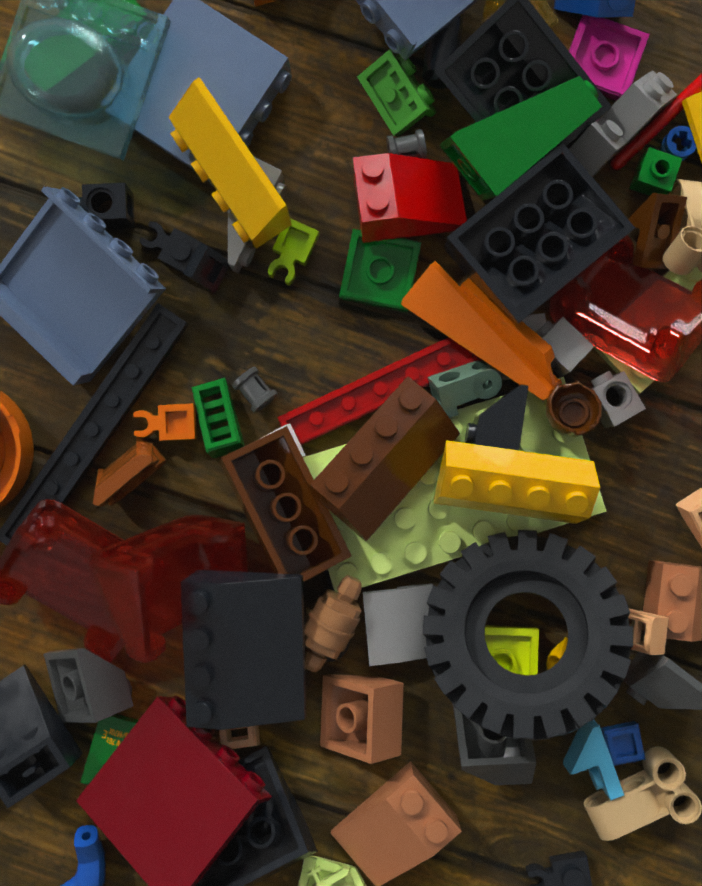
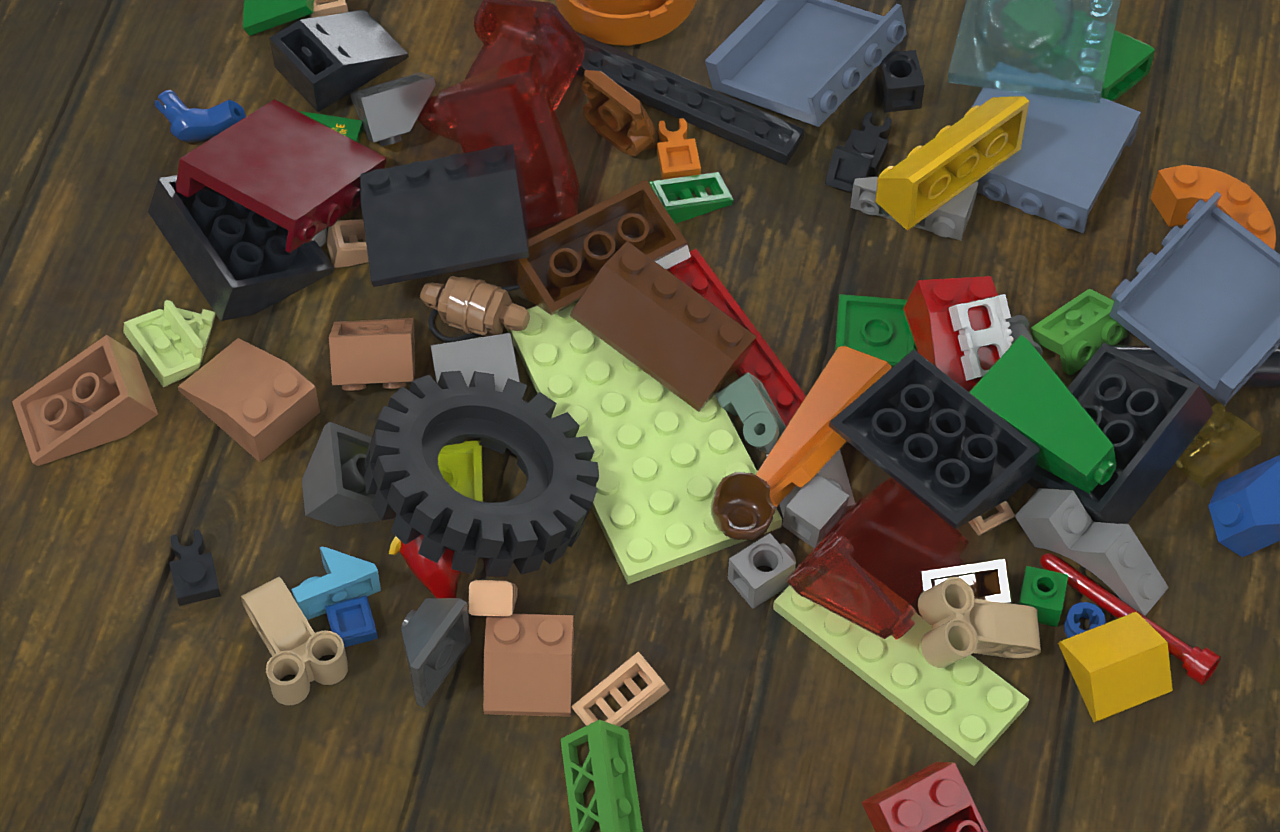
camera: 85 degrees right, 30 degrees down
dark grey bush [232,366,278,414] -> none
lime plate [268,218,320,286] -> none
yellow slope [434,440,600,524] -> none
black slope [465,385,528,451] -> none
dark pink tile [569,15,650,101] -> none
none -> white piece [948,294,1014,381]

